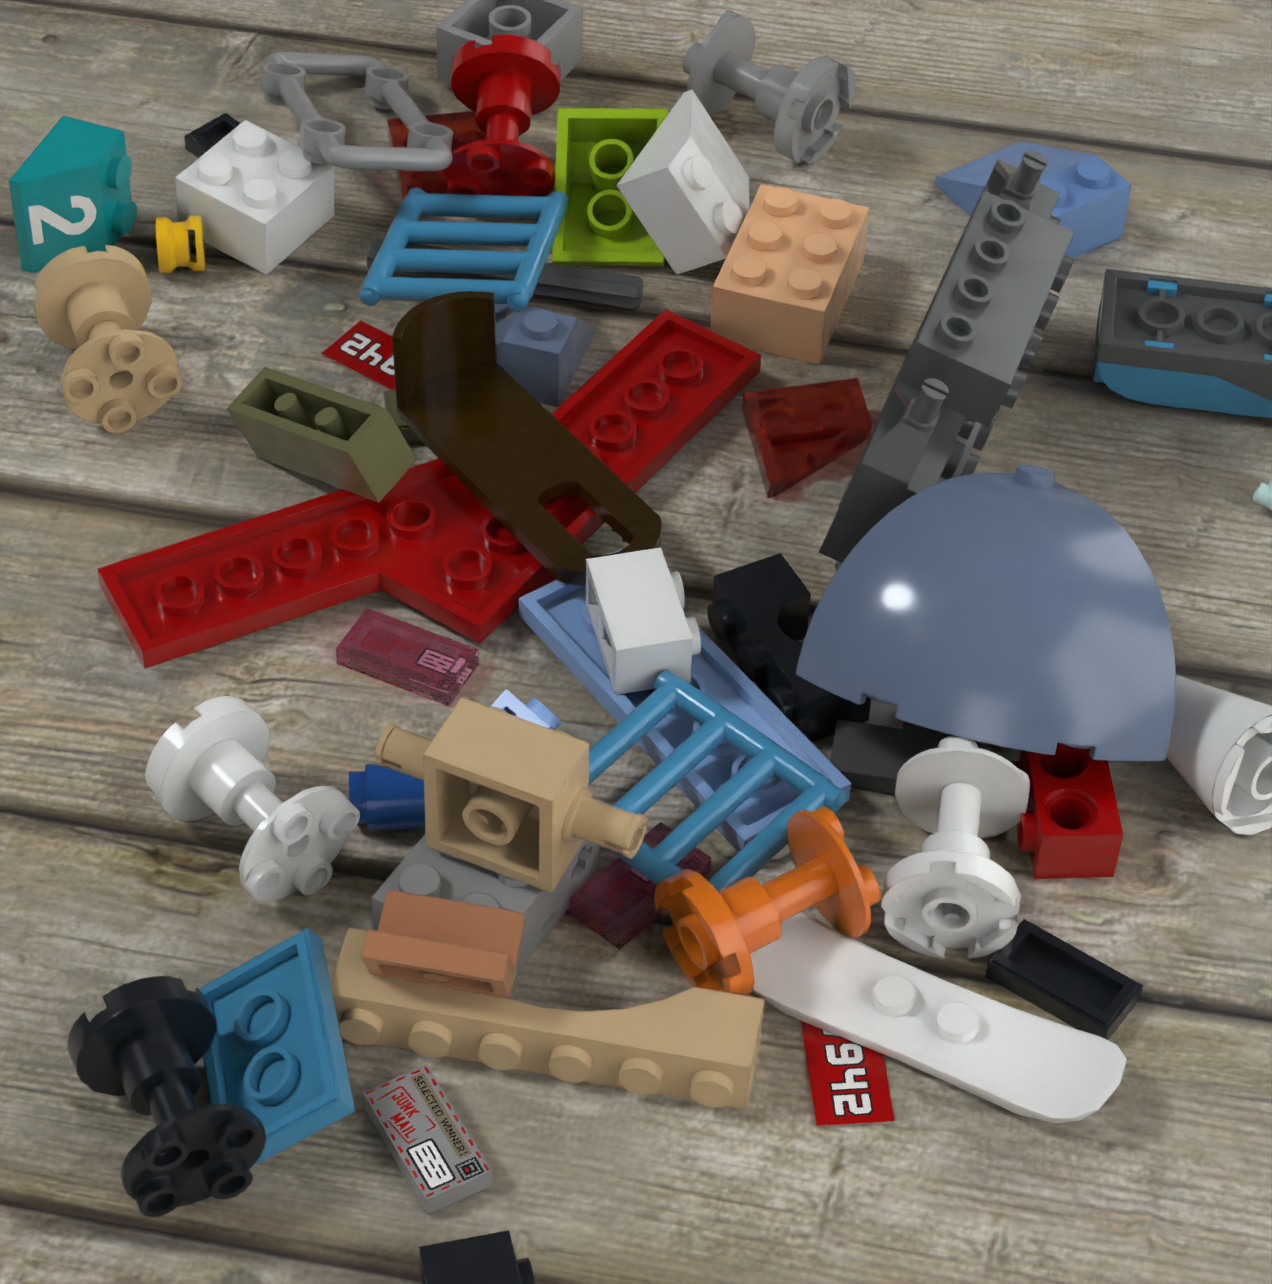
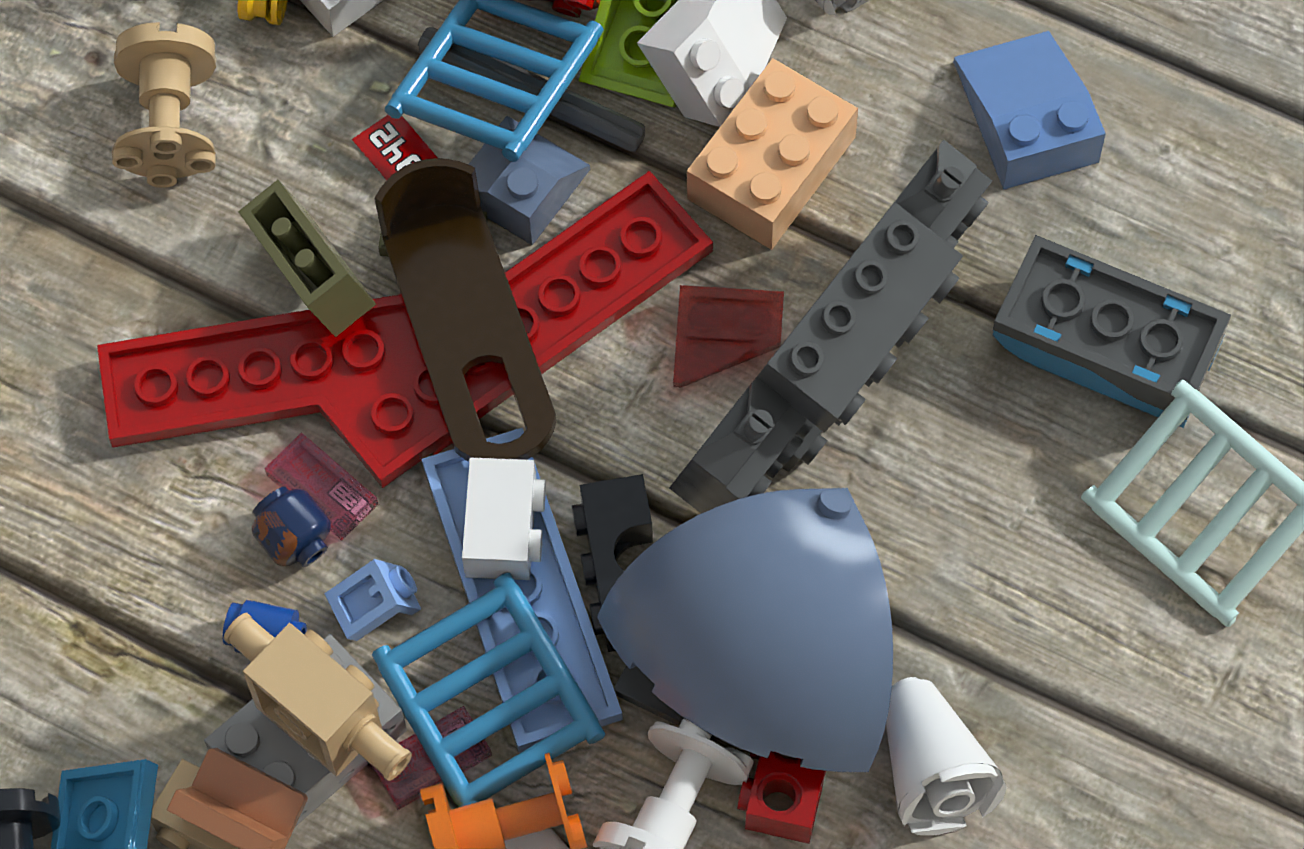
camera: 20 degrees right, 20 degrees up
white piece [145,696,360,901] -> none
none -> dark blue head [252,486,331,567]

